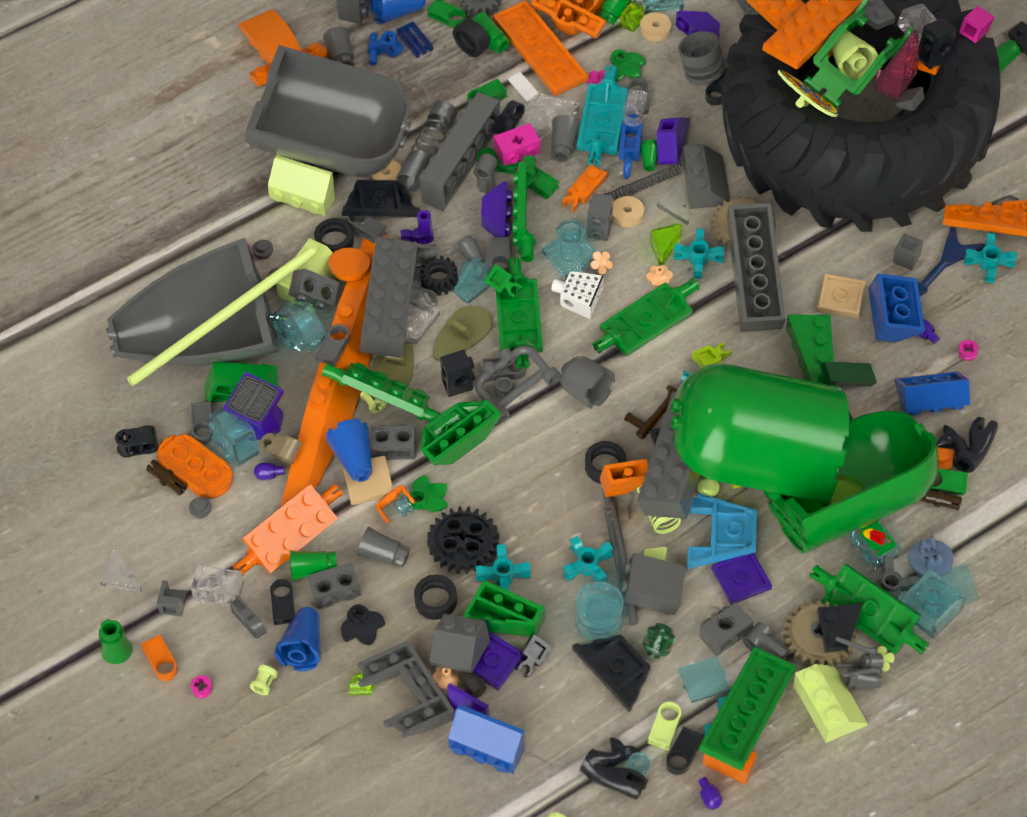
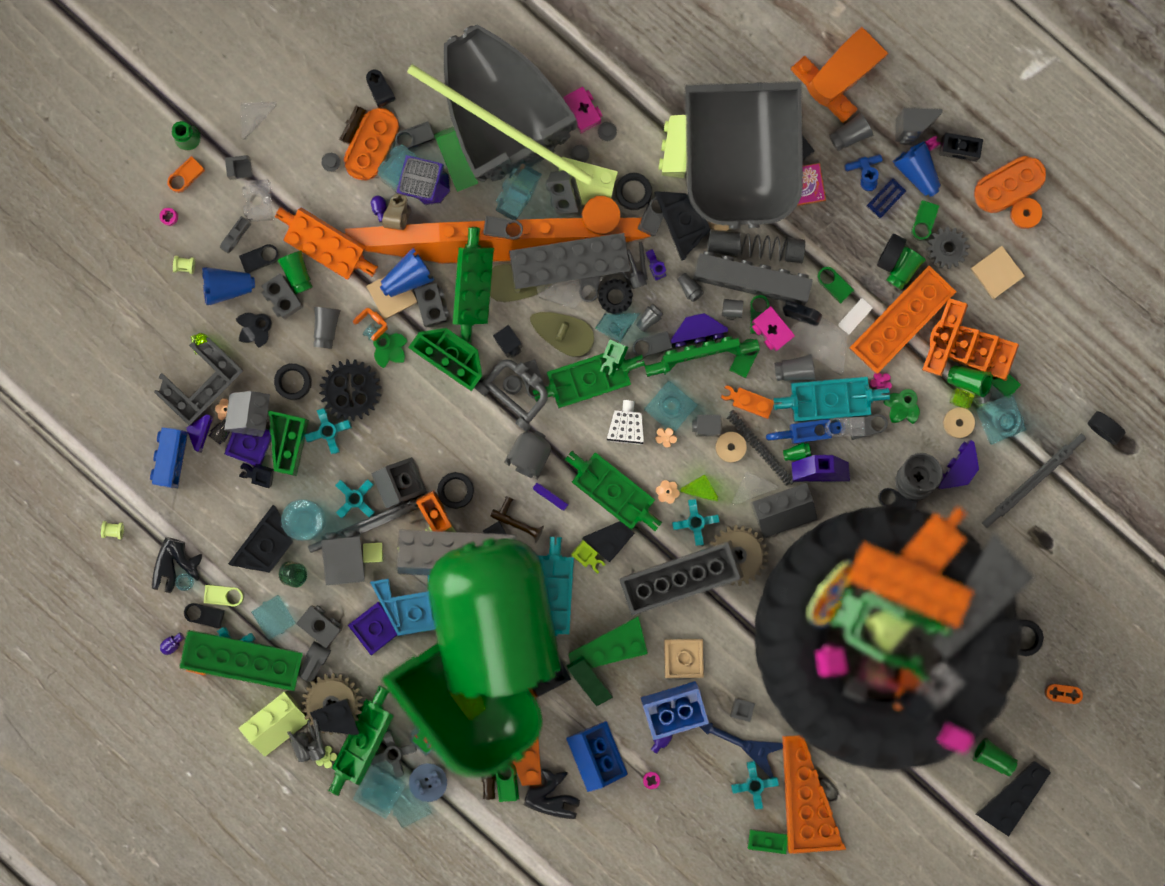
camera: 75 degrees right, 30 degrees up
none -> dark grey slope [371,457,427,509]
none -> dark purple tile [533,482,569,511]
none -> black wing [582,521,635,562]
none -> dark grey cone [677,273,704,302]
none -> dark pink brick [816,645,847,676]

